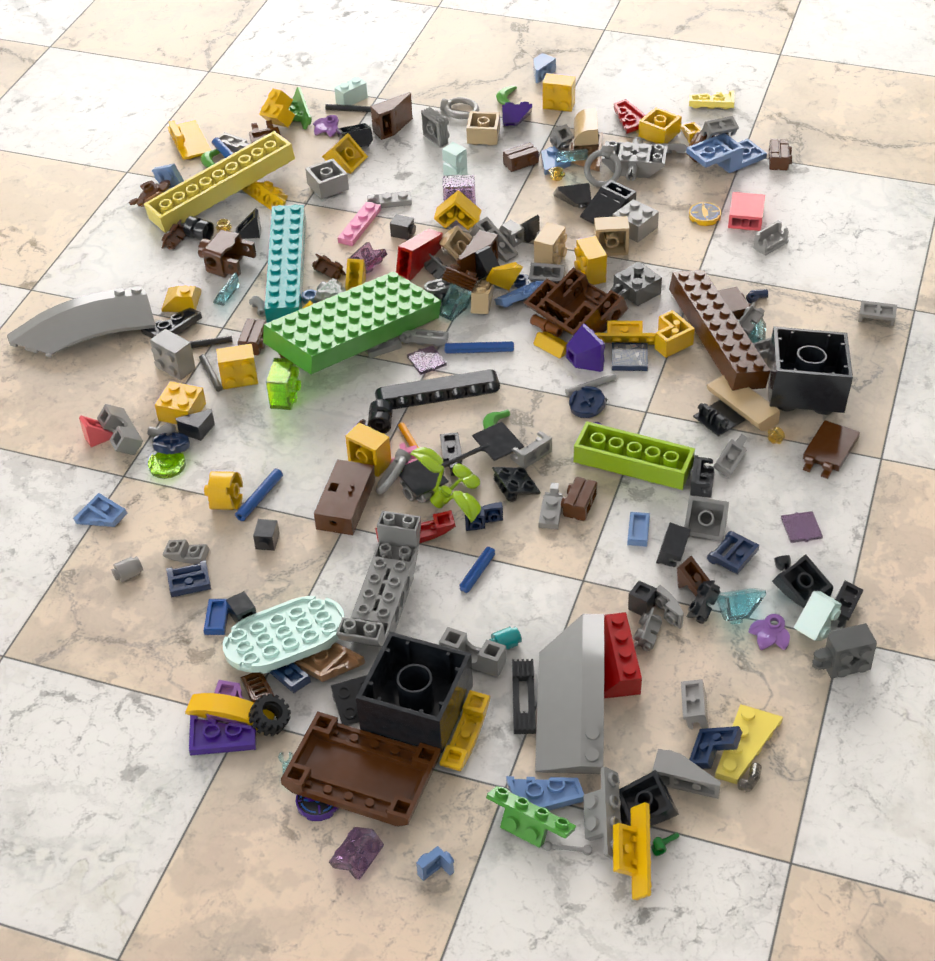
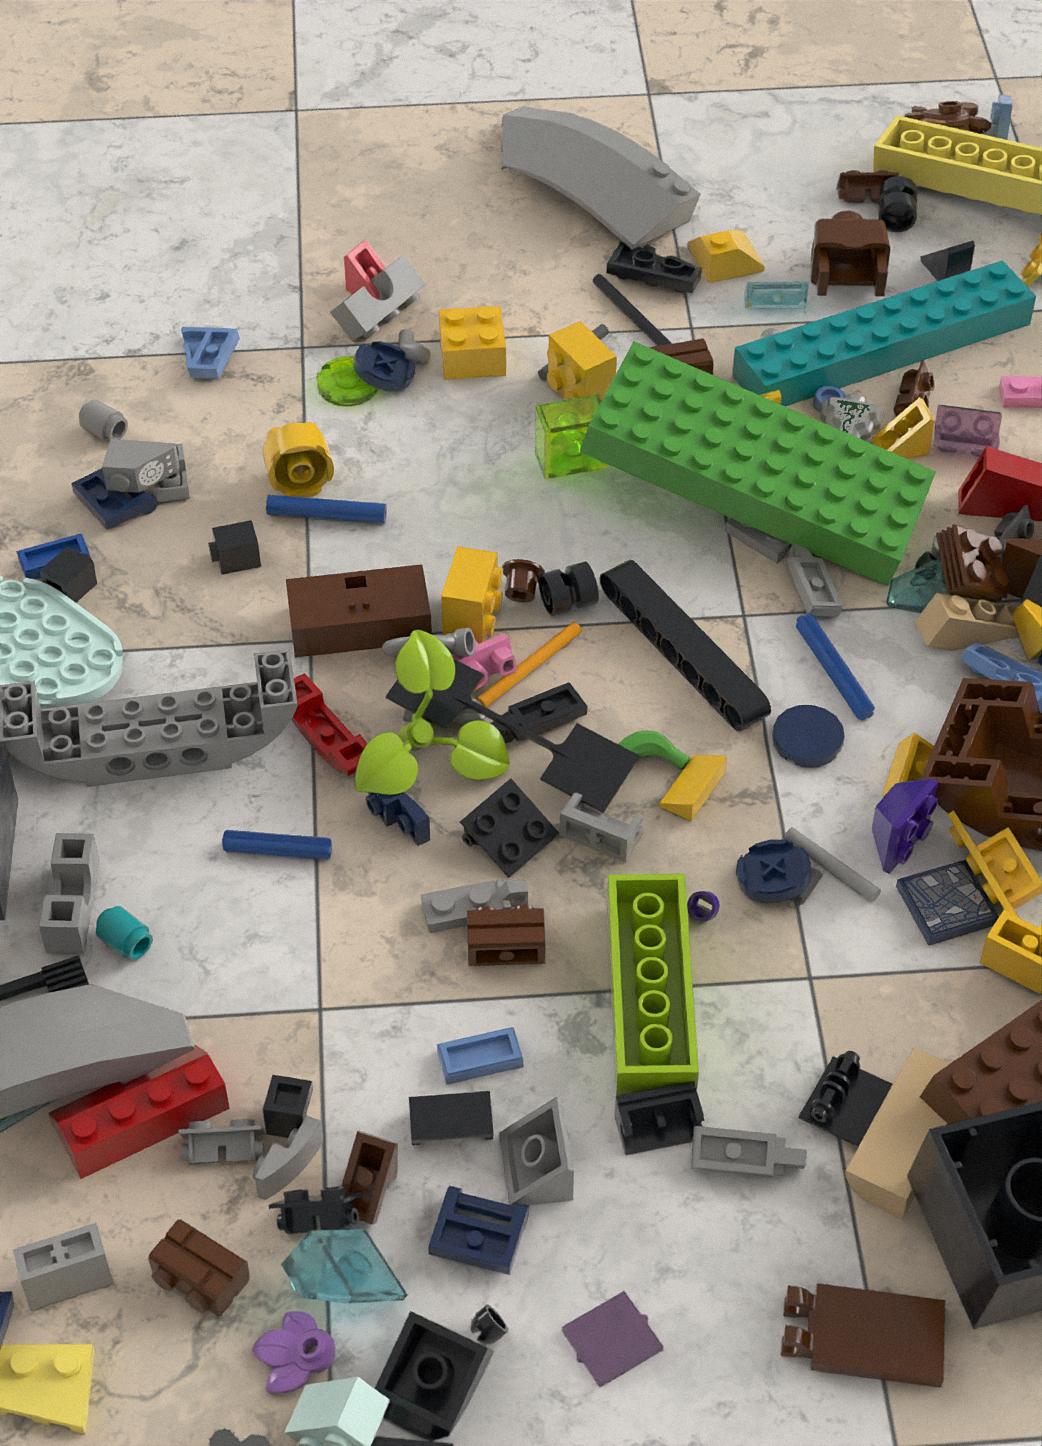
camera: 65 degrees right, 5 degrees up
light grey brick [150,329,196,380] -> none
black slope [176,409,215,441] -> none
clear yellow plate [216,219,232,231] -> none
clear purple piece [407,345,447,375] -> none
clear yellow plate [767,427,785,444] -> none
none -> light grey slope [102,439,179,493]
none -> reddish brown brick [148,1219,250,1316]
none -> yellow slope [659,754,727,821]
none -> dark blue tile [772,705,845,767]

